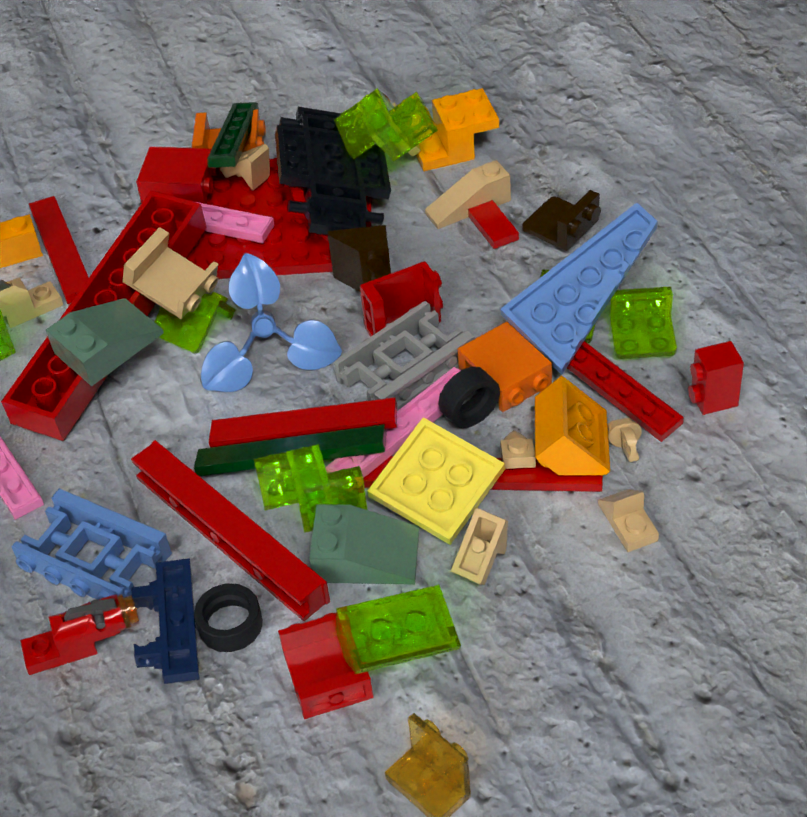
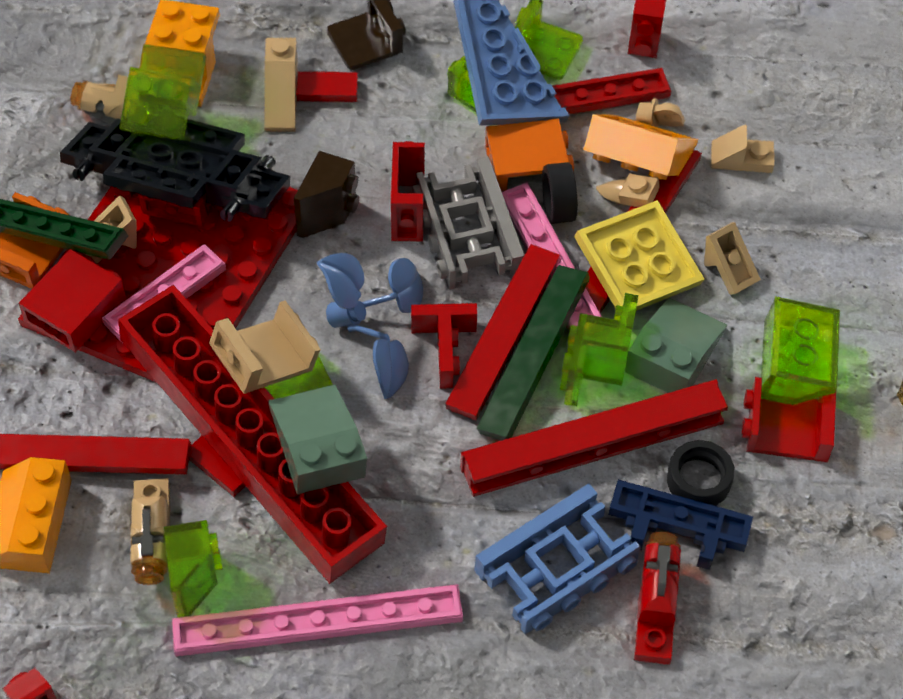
camera: 70 degrees left, 10 degrees up
none -> red bracket [411,303,478,389]

